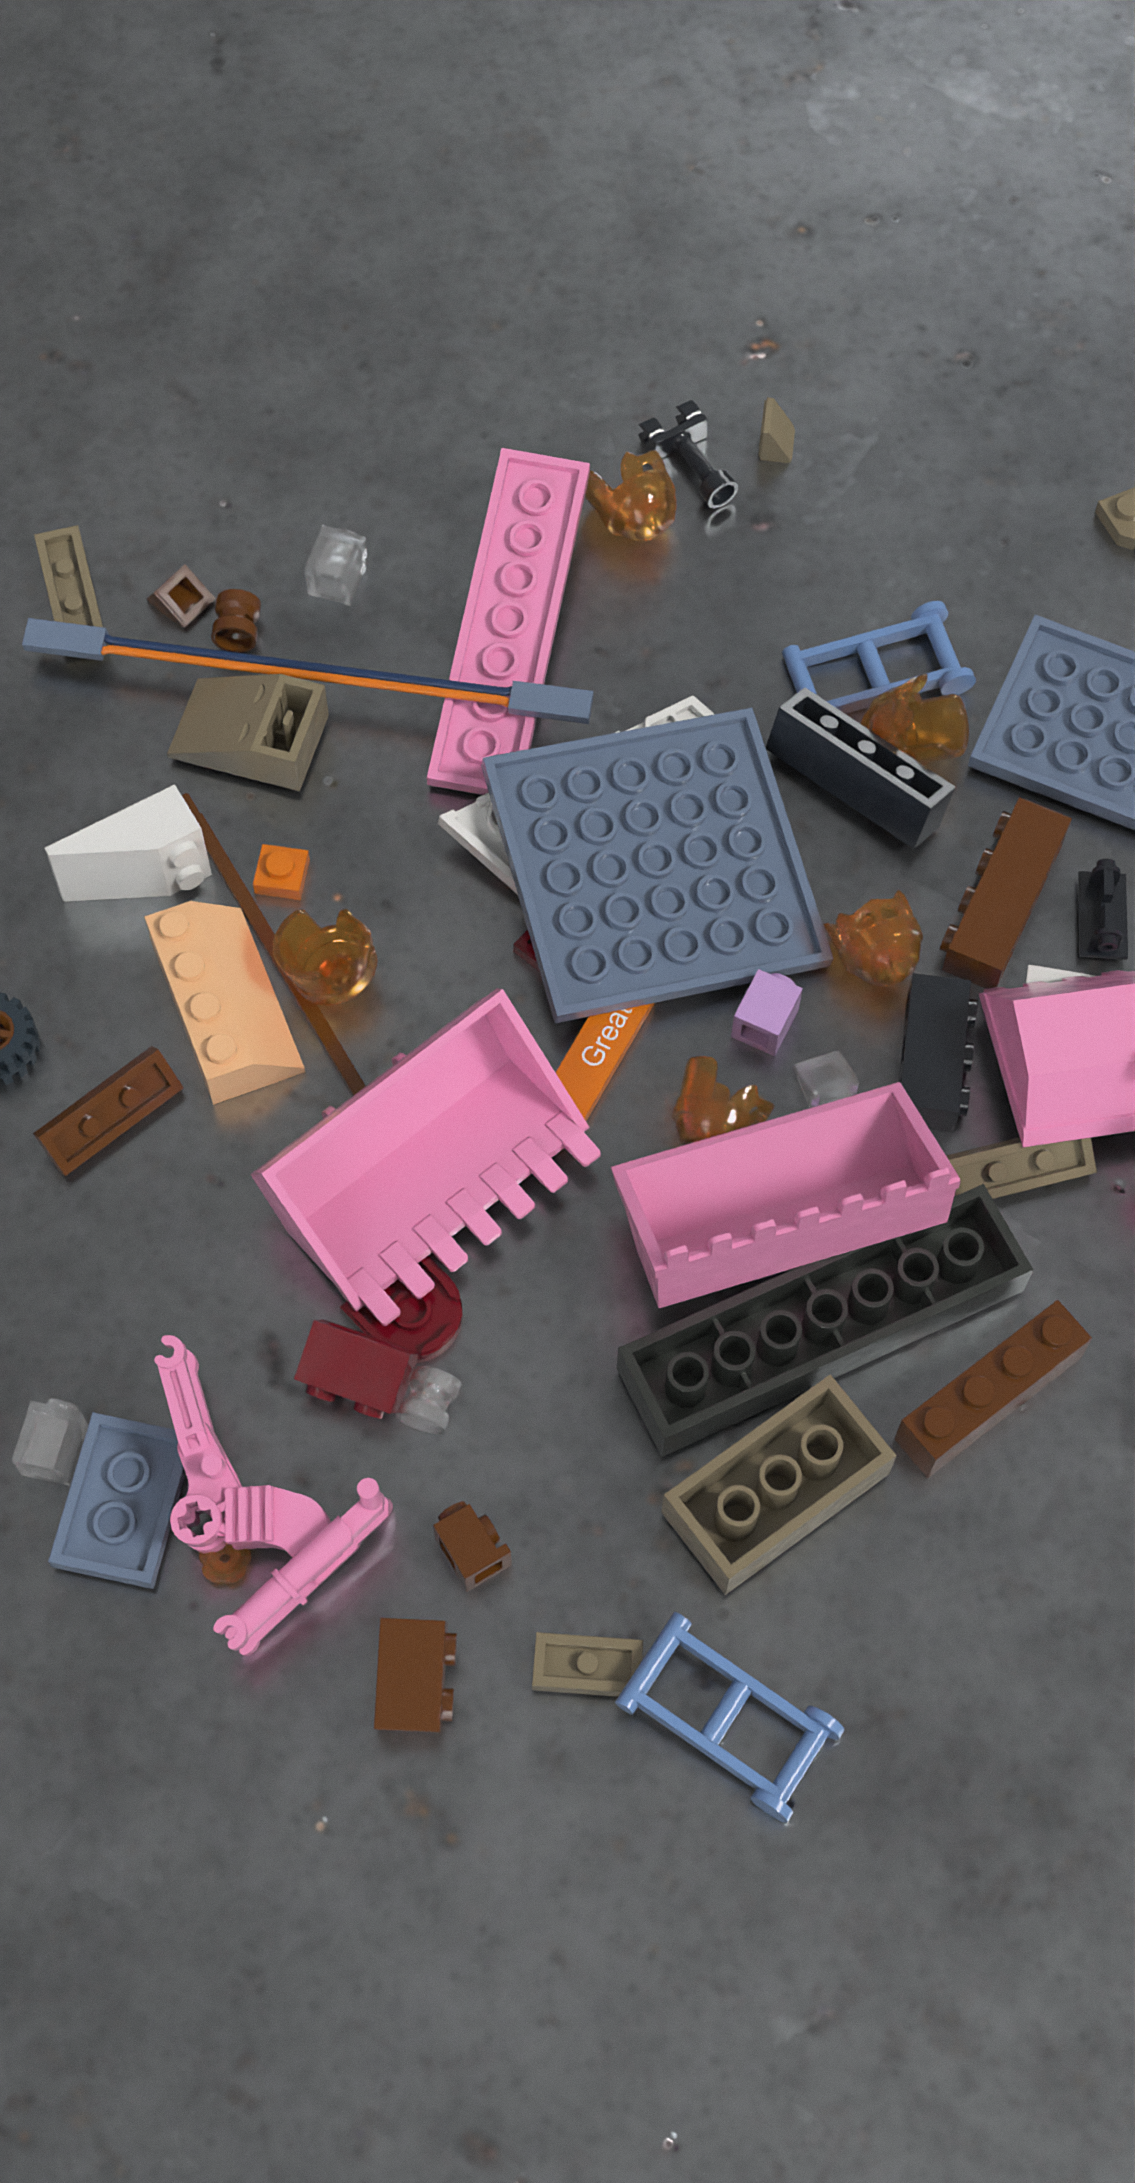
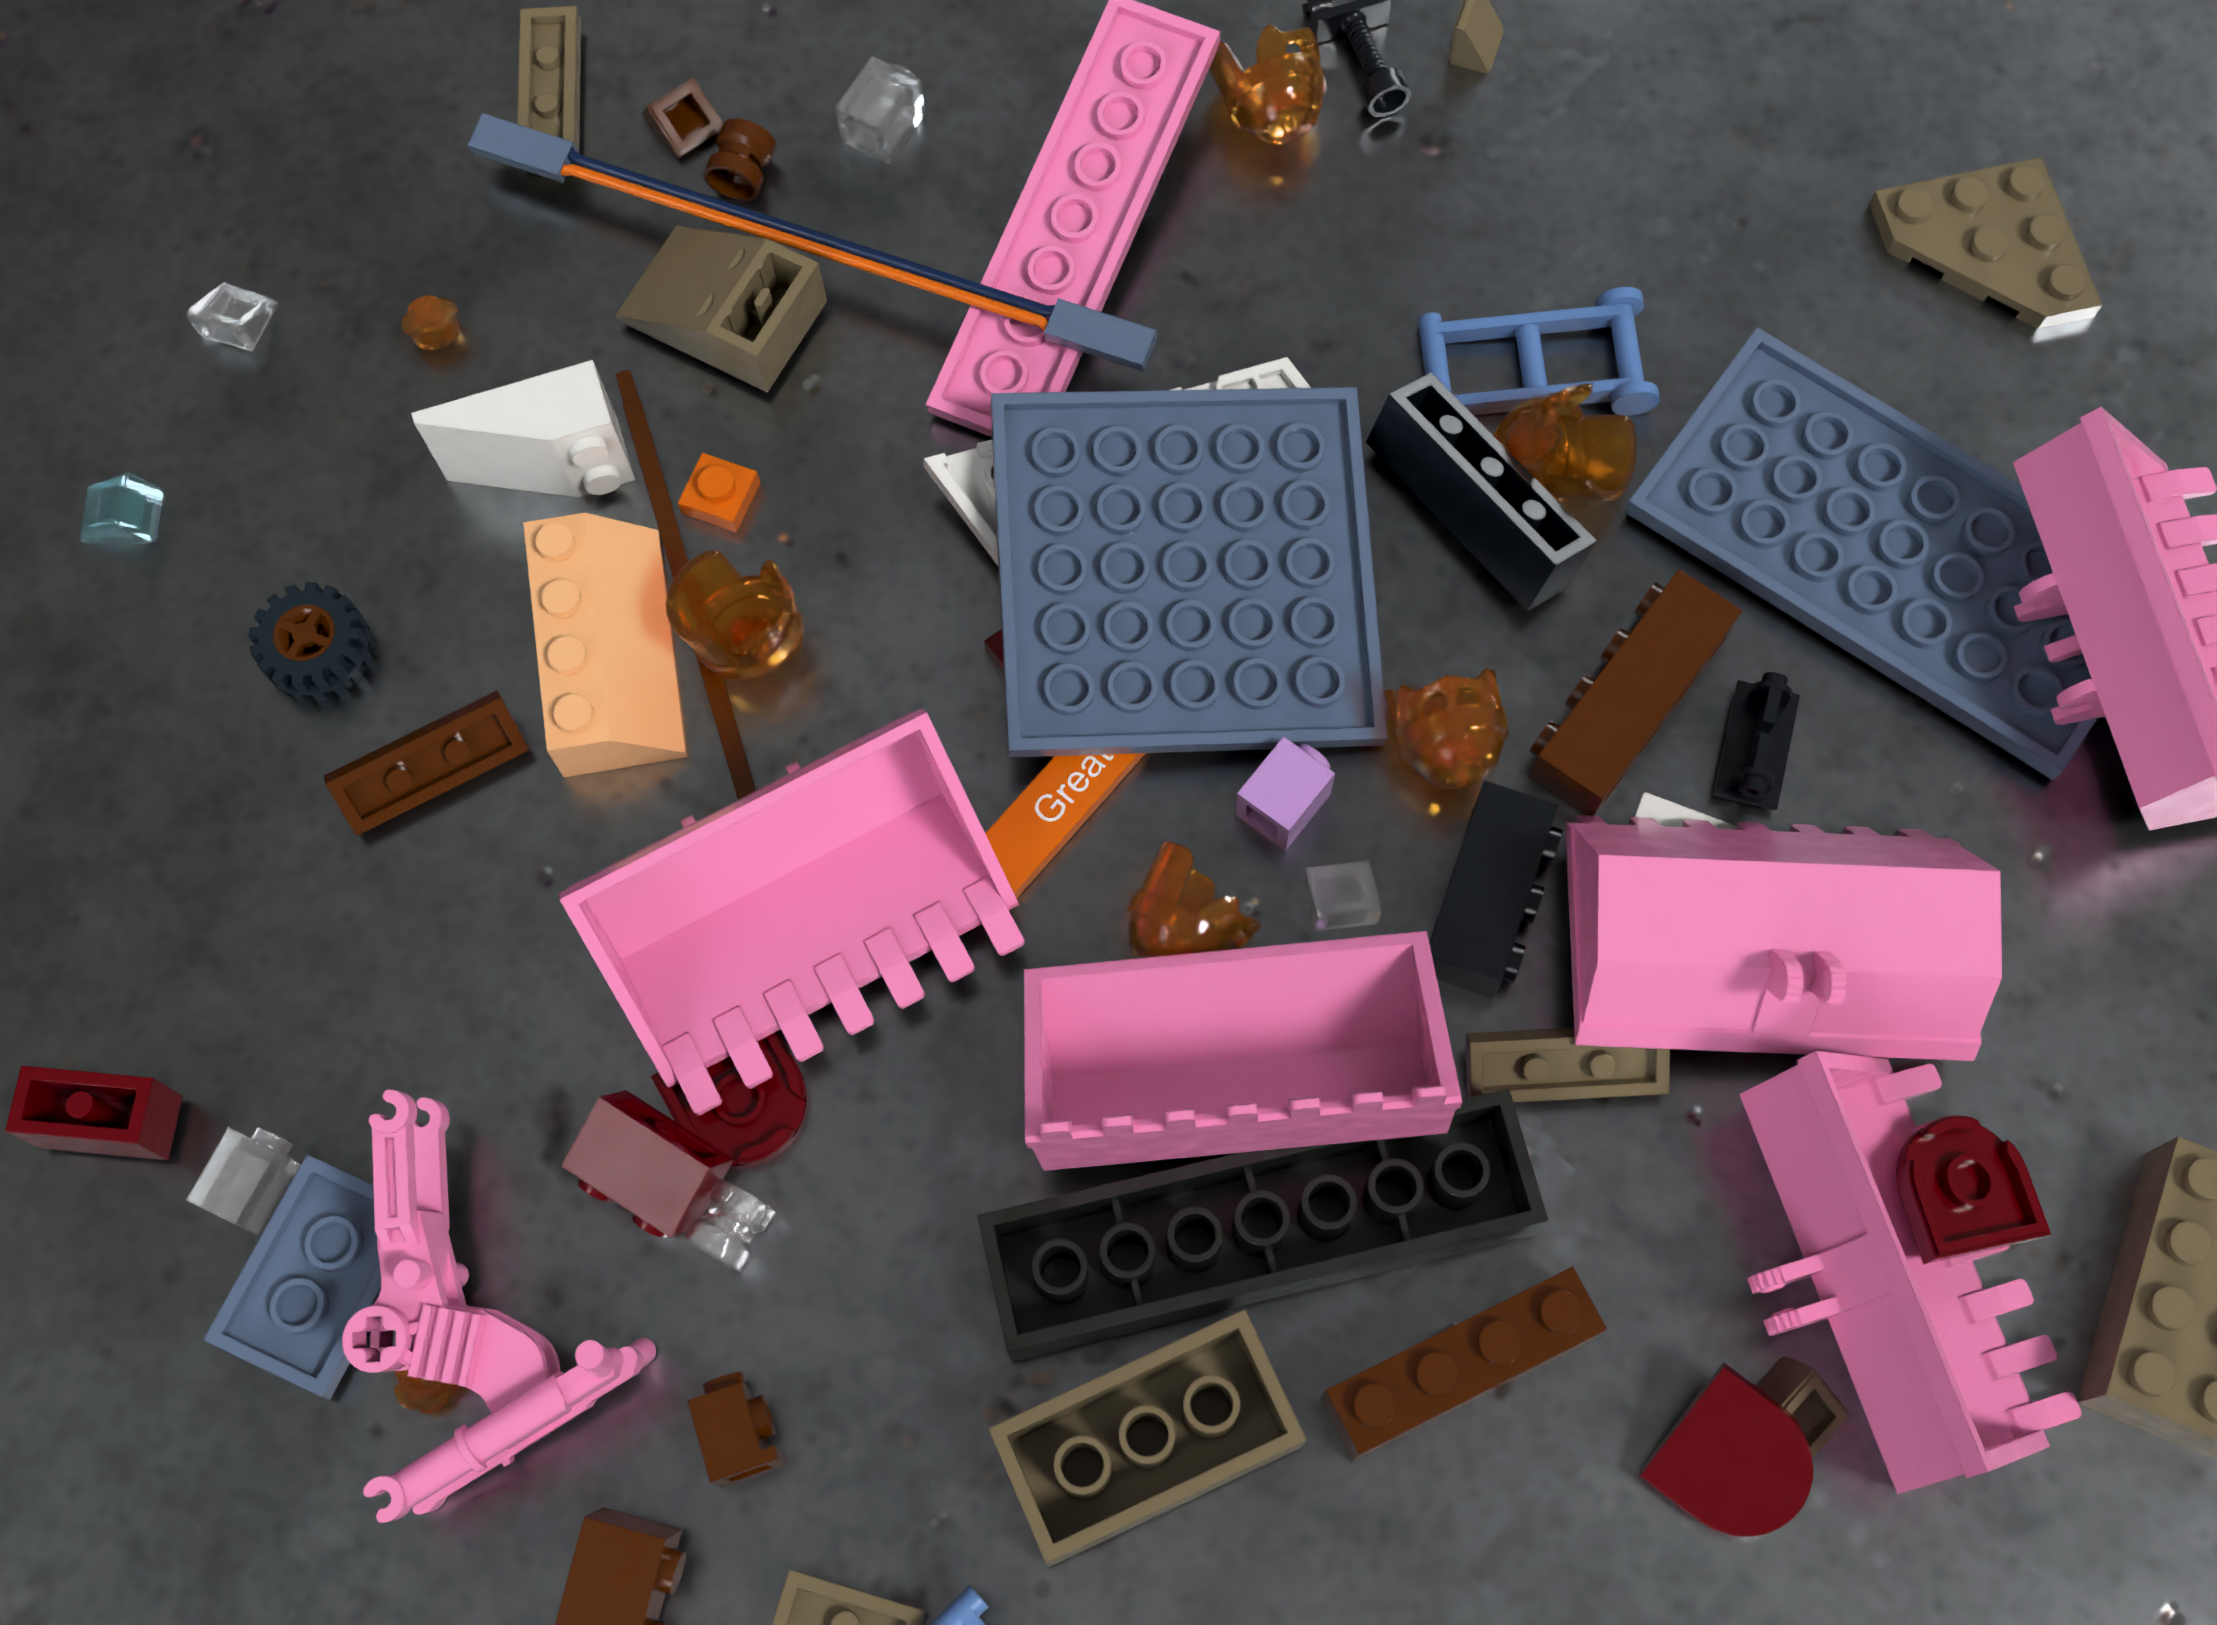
camera: 15 degrees right, 5 degrees up
none -> clear orange plate [401,295,460,350]

